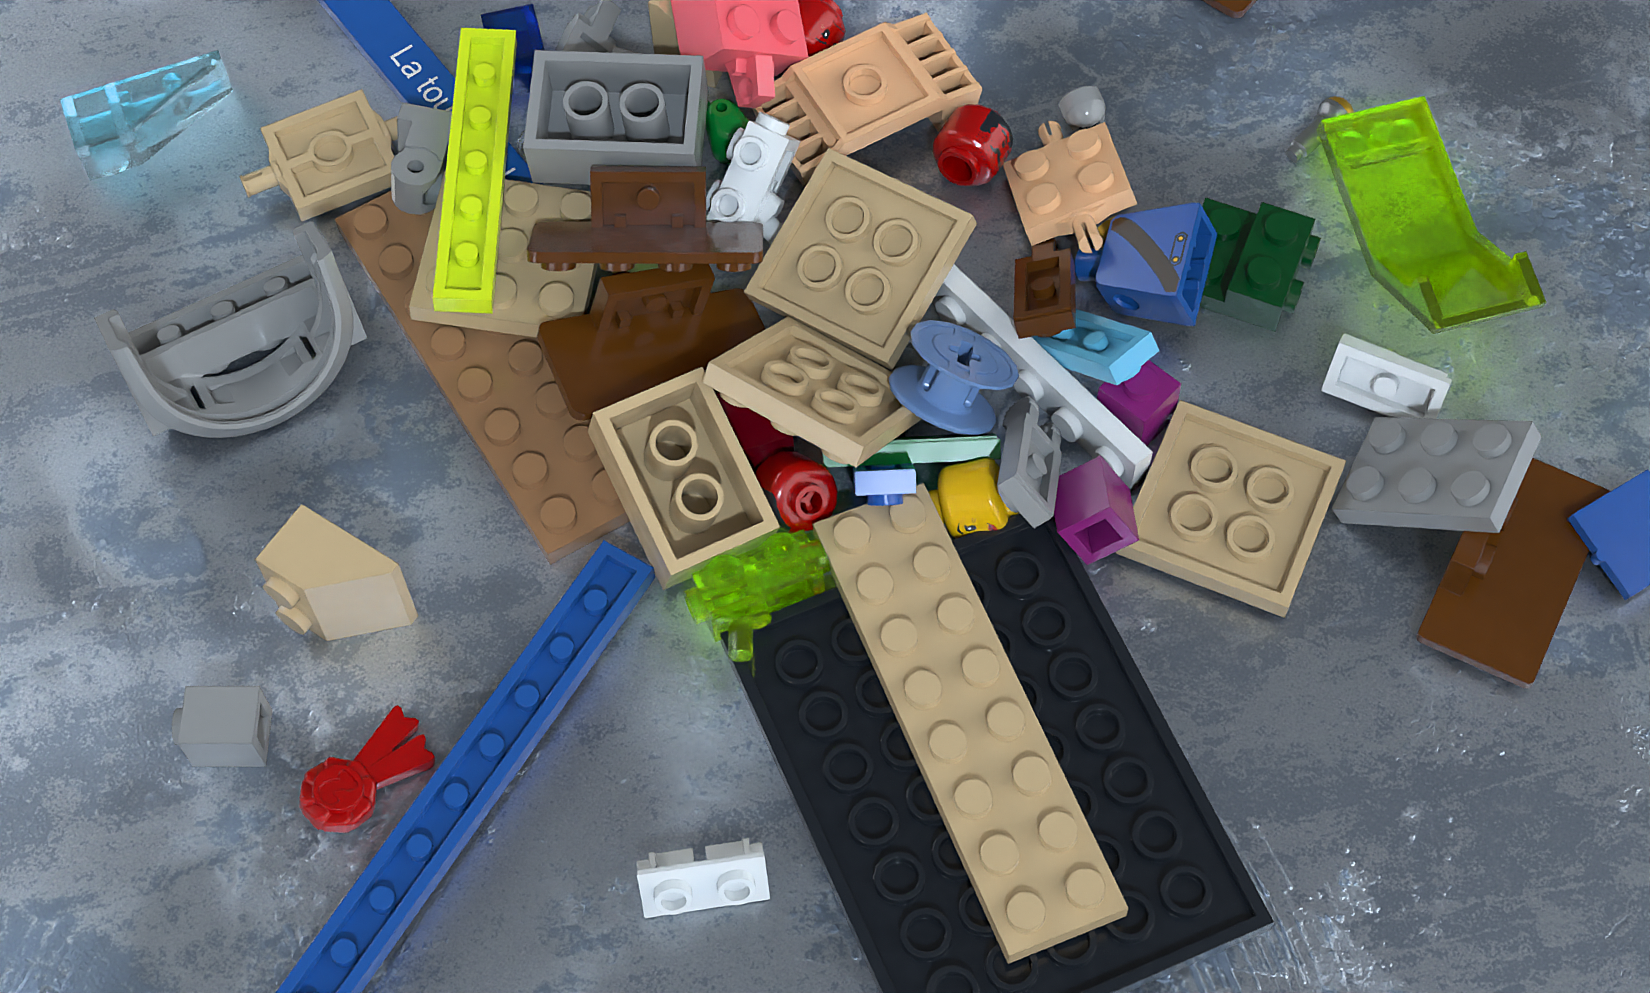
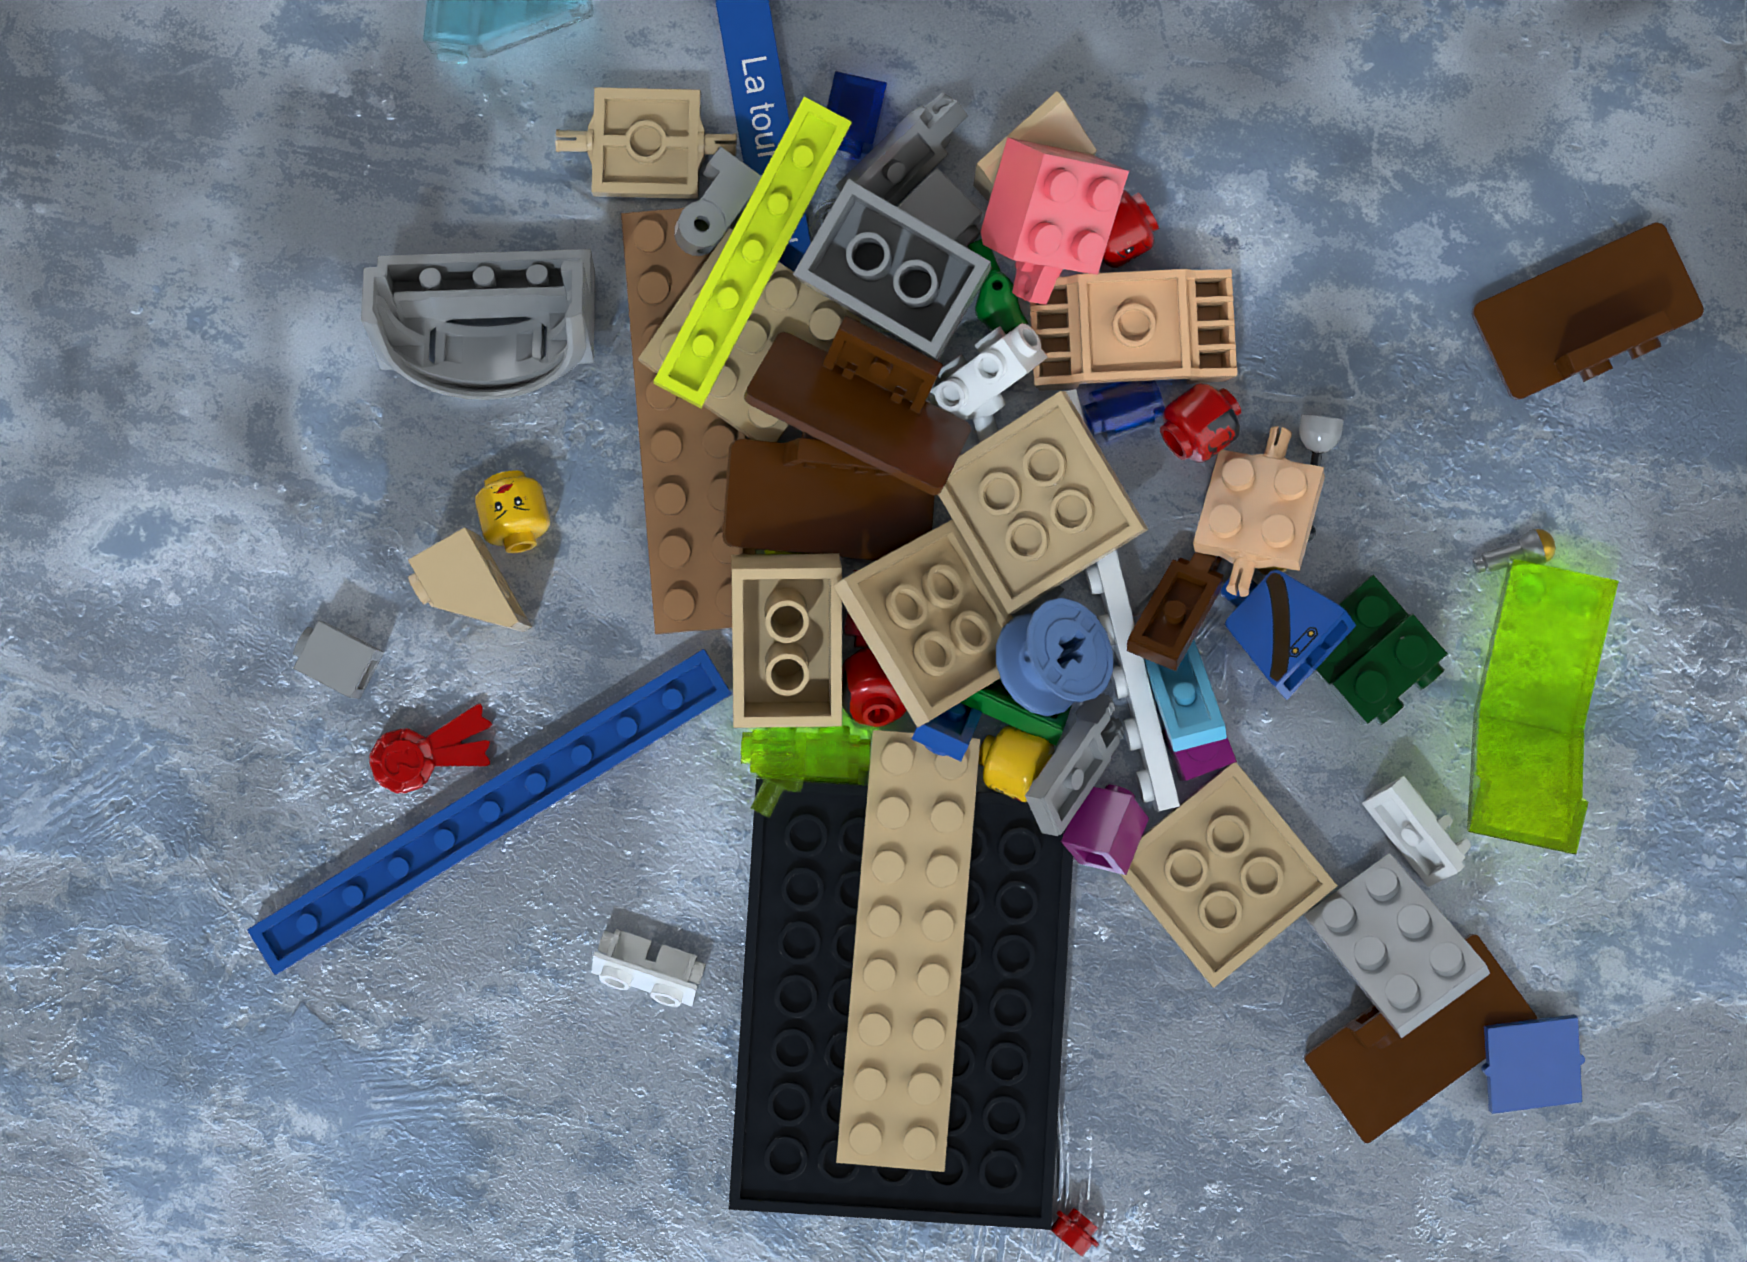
camera: 30 degrees right, 25 degrees up
none -> yellow head [475,470,550,553]
none -> red plate [1050,1207,1099,1257]
none -> clear blue brick [1083,380,1165,442]

